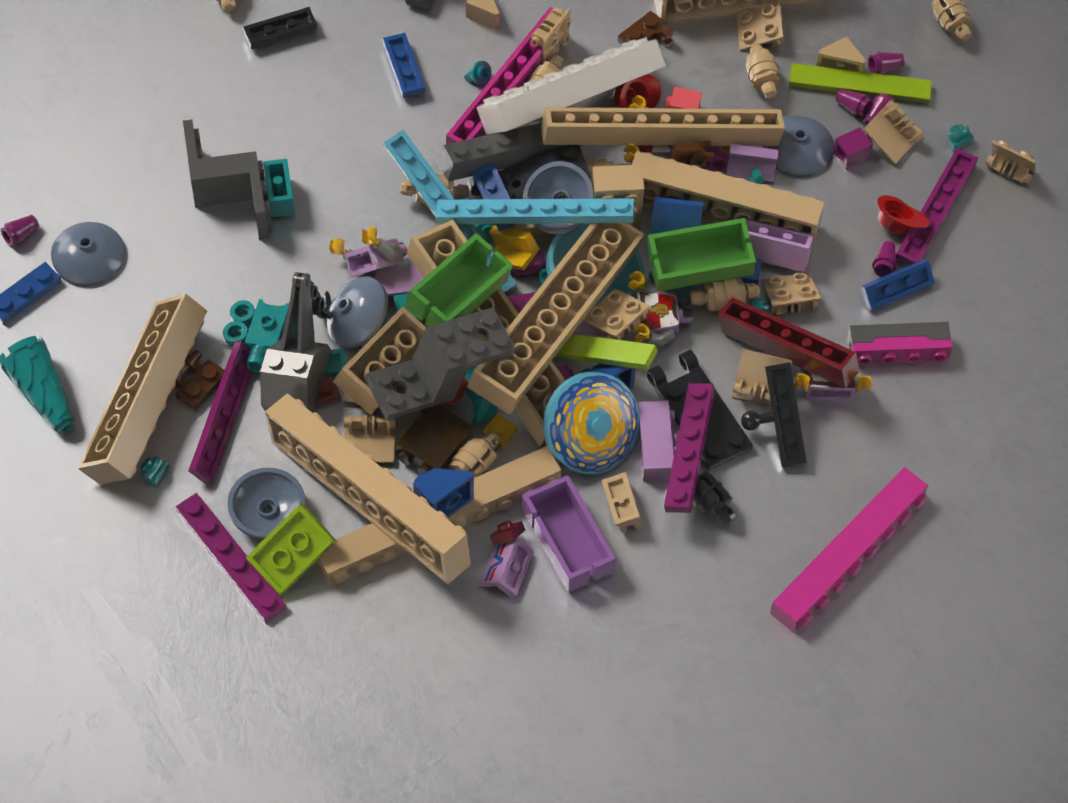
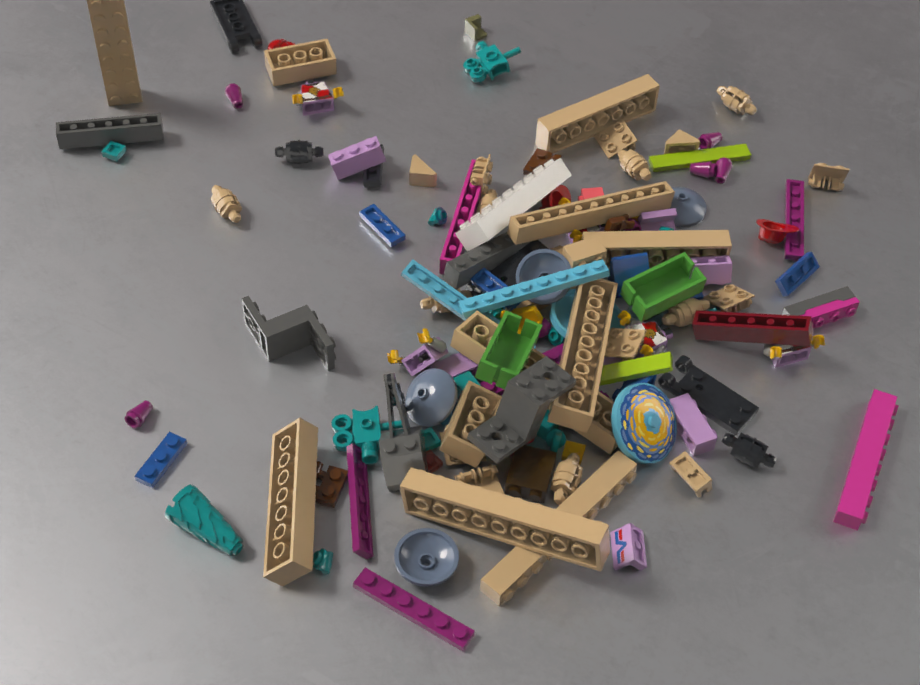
camera: 20 degrees left, 10 degrees down
sand blue dish [51,222,125,286] -> none
black plate [243,7,318,50] -> none
lime tile [246,503,337,596] -> none
teal brick [263,159,295,218] -> none
blue slope [413,468,474,518] -> none
dark red plate [489,520,526,545] -> none
medium lavender piece [521,475,616,593] -> none
magenta plate [664,383,715,513] -> none
tan hinge [732,349,792,406] -> none
black plate [741,362,807,467] -> none
magenta brick [834,127,873,169] -> none
tan hinge [863,100,924,164] -> none
magenta cone [872,241,896,277] -> none
teal plate [946,123,974,151] -> none

